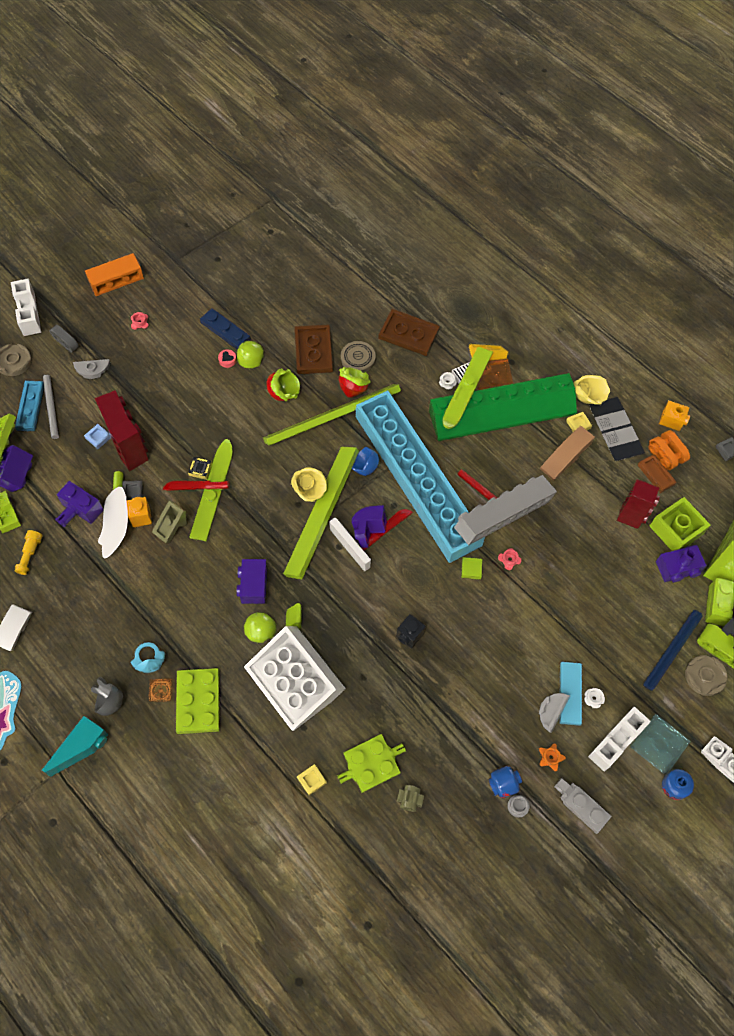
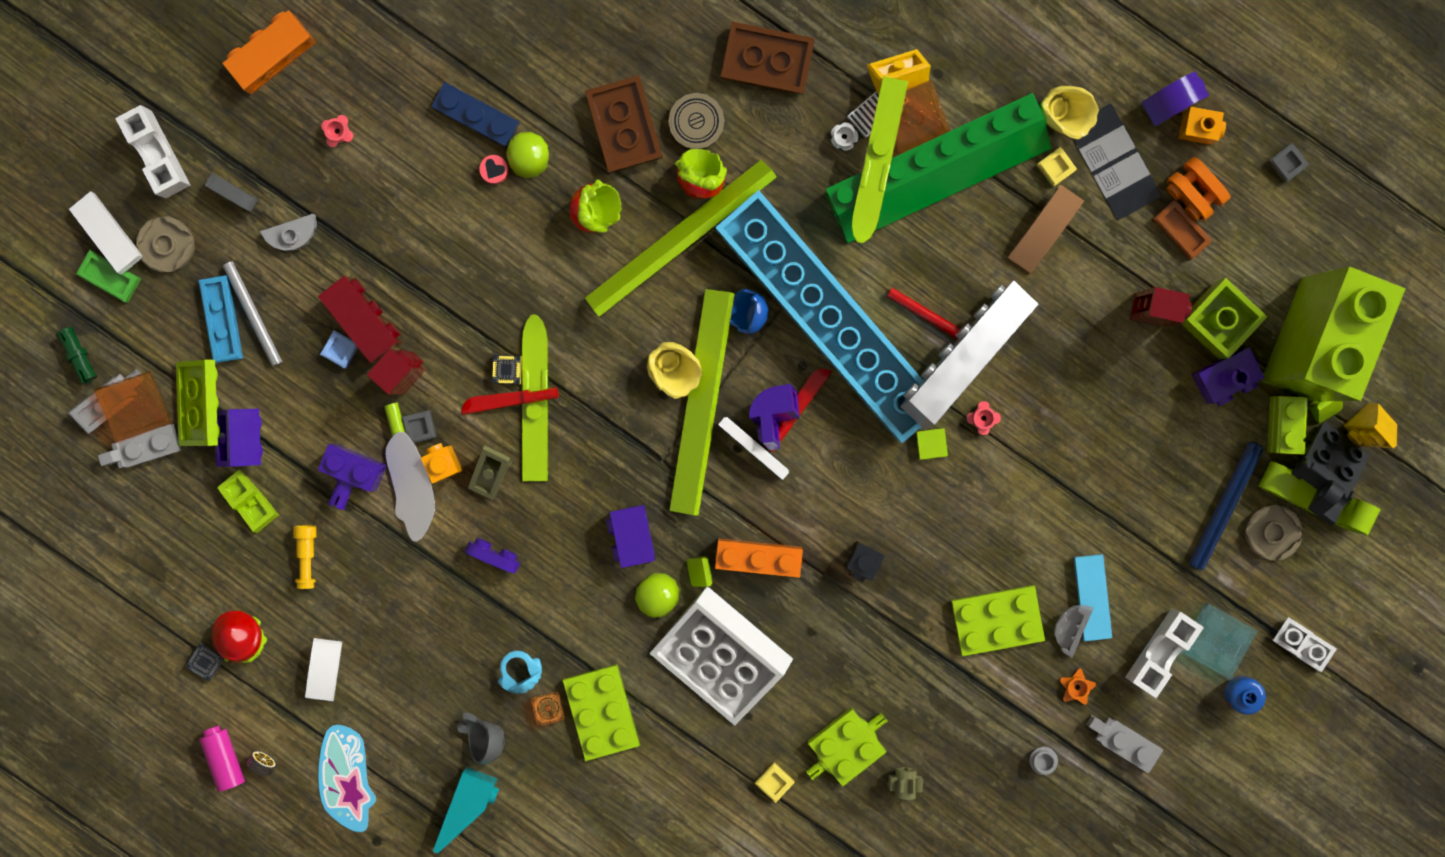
camera: 10 degrees left, 25 degrees up
blue head [488,766,522,798] -> none
white plate [584,688,605,708] -> none
none -> dark purple plate [464,538,521,573]
none -> orange brick [715,538,803,578]
none -> lime plate [951,585,1045,656]
none -> dark purple brick [1141,71,1209,126]

